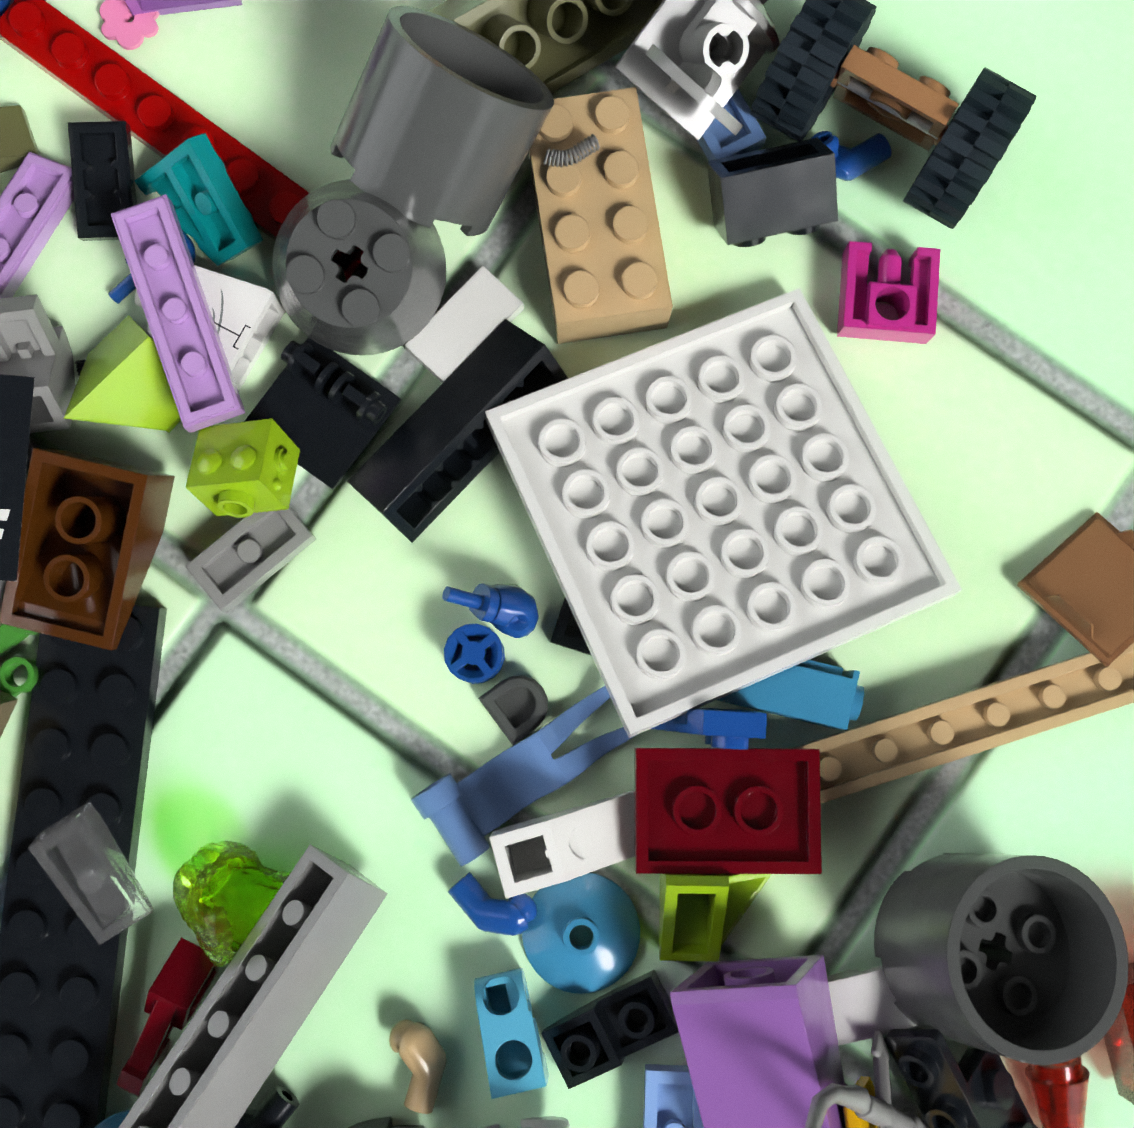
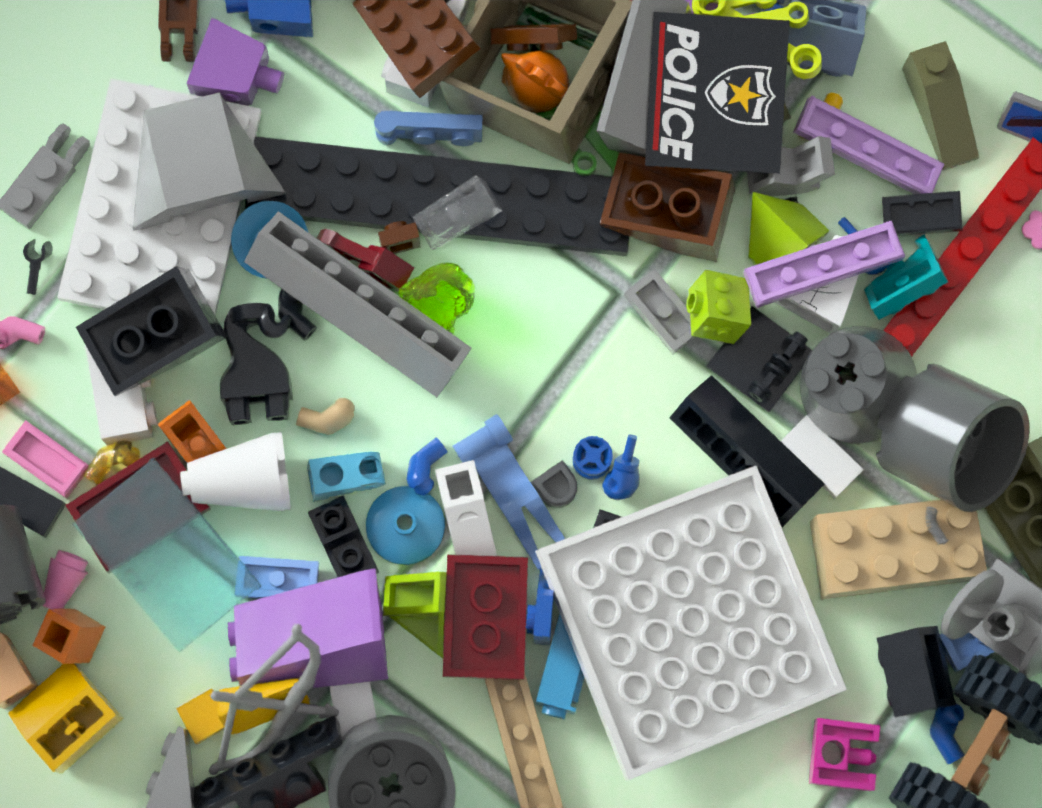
camera: 85 degrees right, 5 degrees down
none -> reddish brown plate [378,221,421,254]

